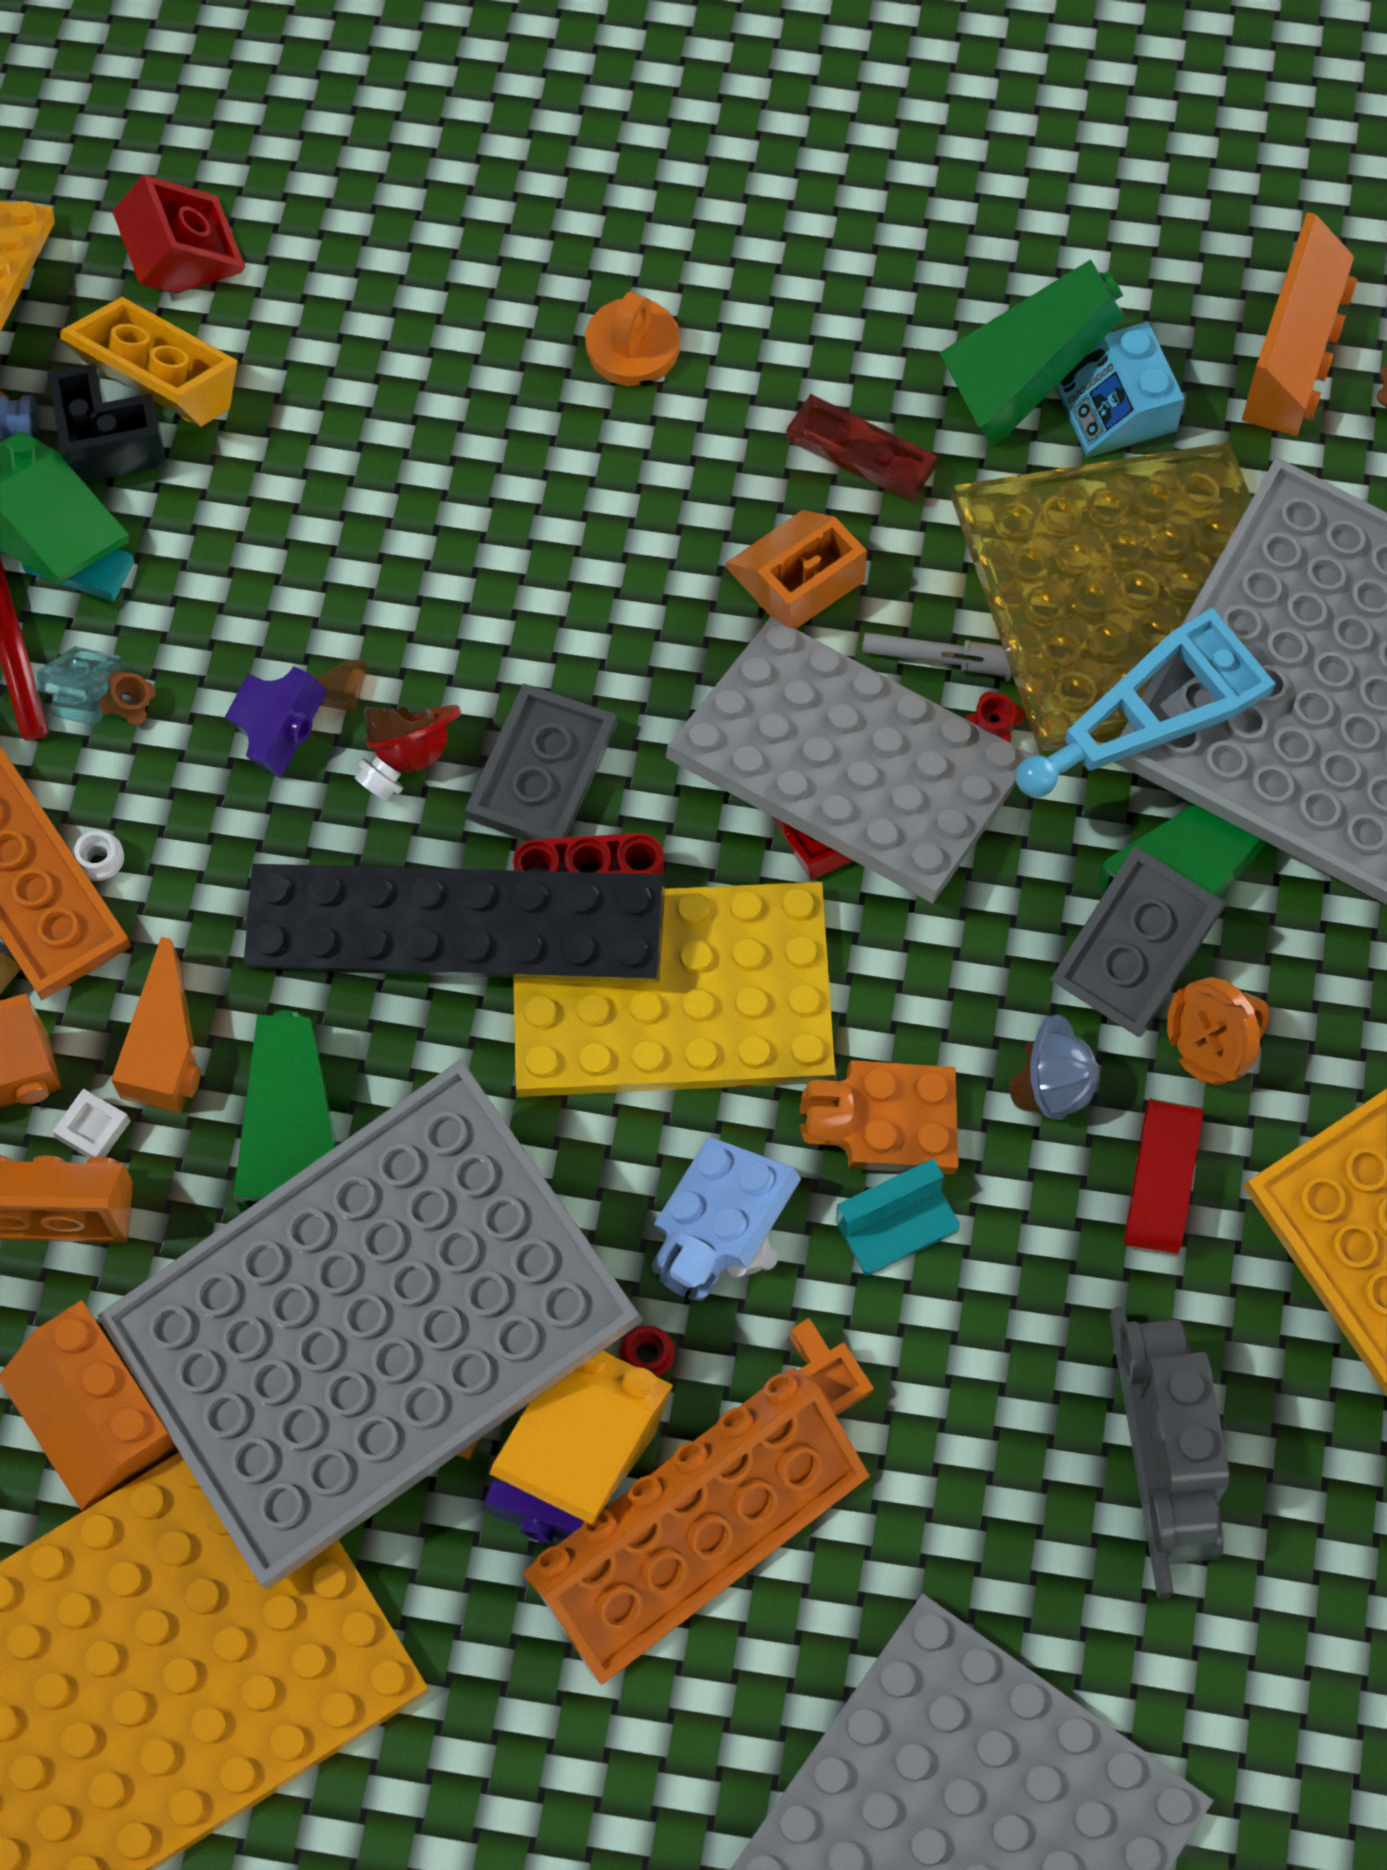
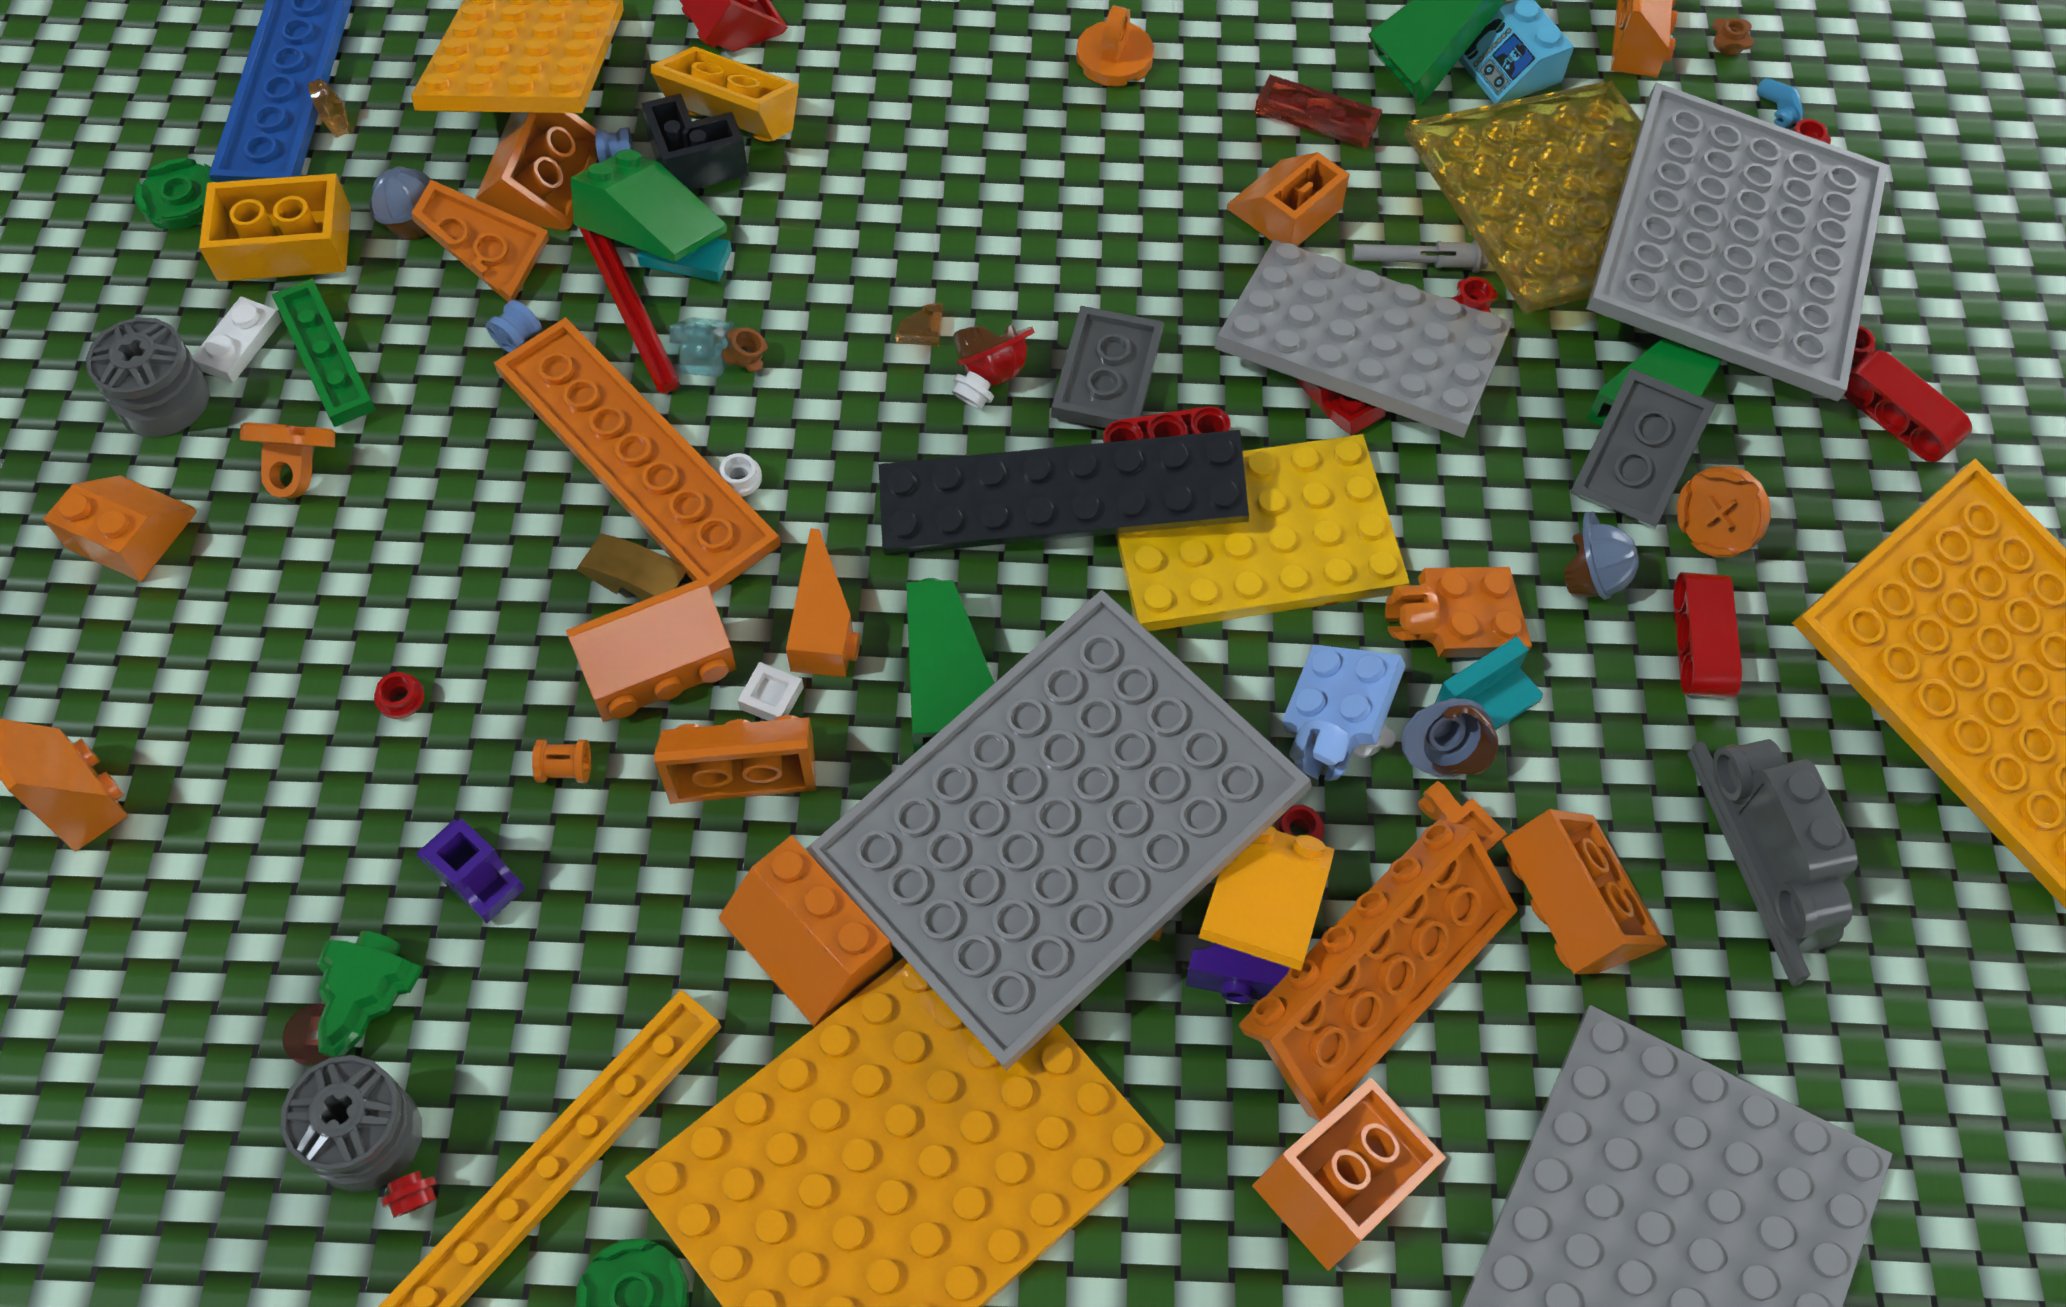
camera: 10 degrees left, 5 degrees down
dark purple brick [224,666,328,779] -> none
medium azure plate [1015,608,1276,797] -> none
none -> orange slope [1252,1077,1446,1271]
none -> sand blue piece [1402,698,1499,777]
none -> orange slope [1501,809,1667,974]

